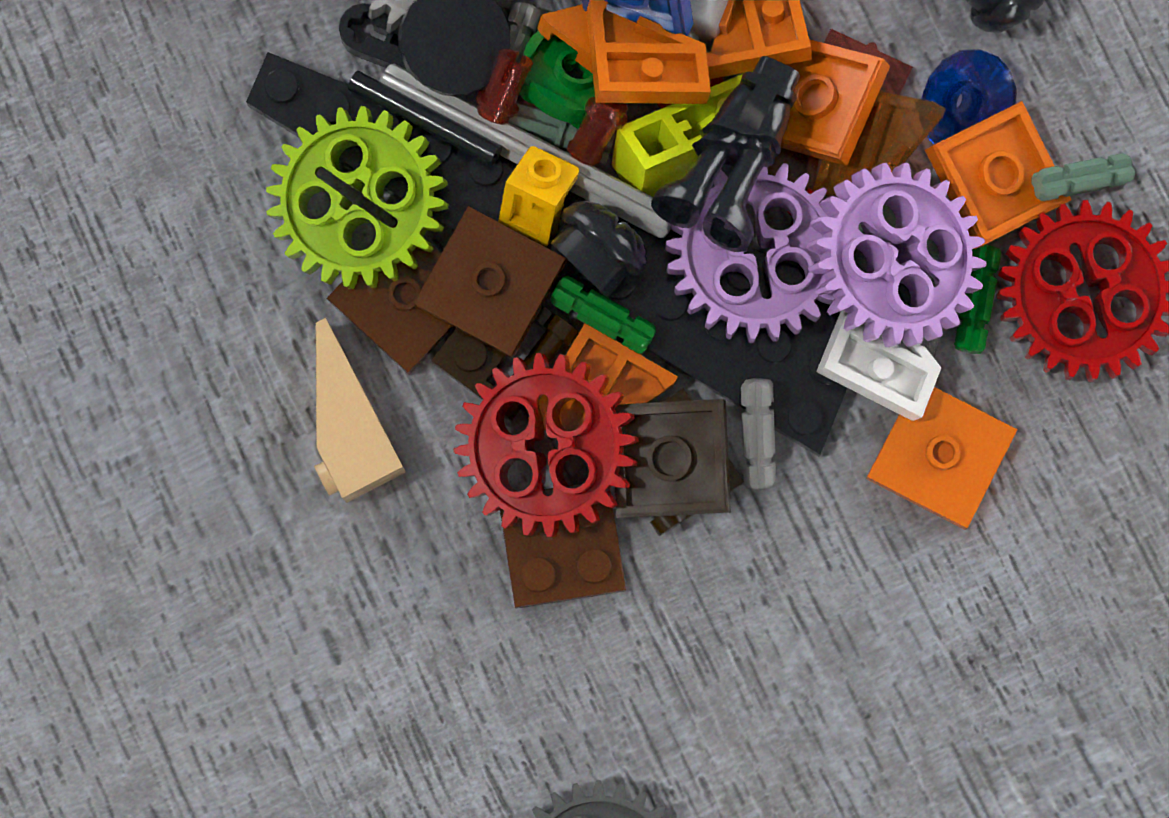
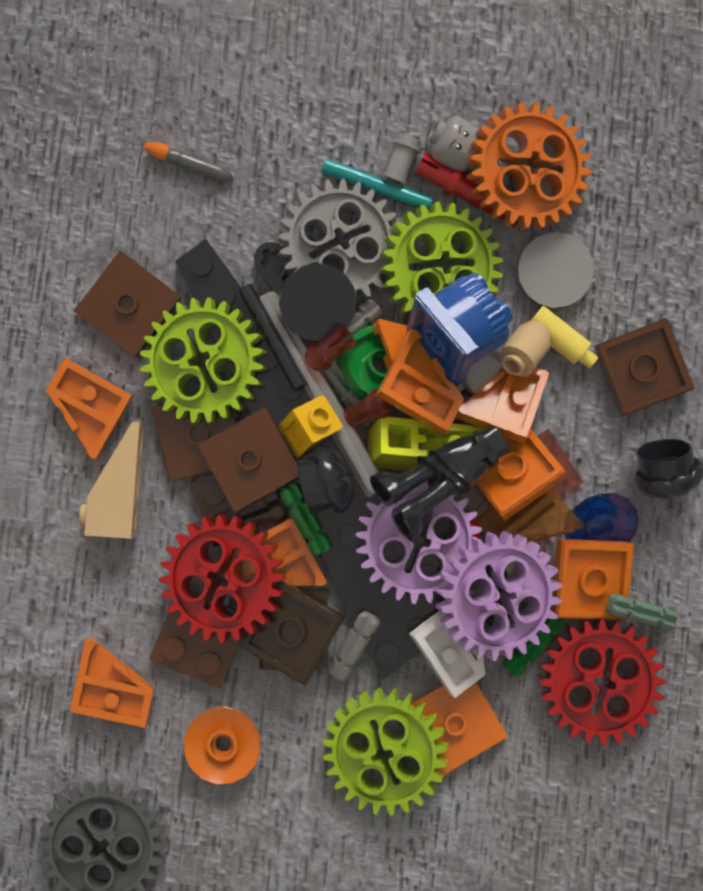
camera: 30 degrees right, 5 degrees up
none -> orange wing [46,358,134,460]
none -> orange wing [69,637,155,728]
none -> reddish brown plate [74,250,182,358]
none -> orange dish [184,706,261,785]
none -> lime gear [322,687,449,816]

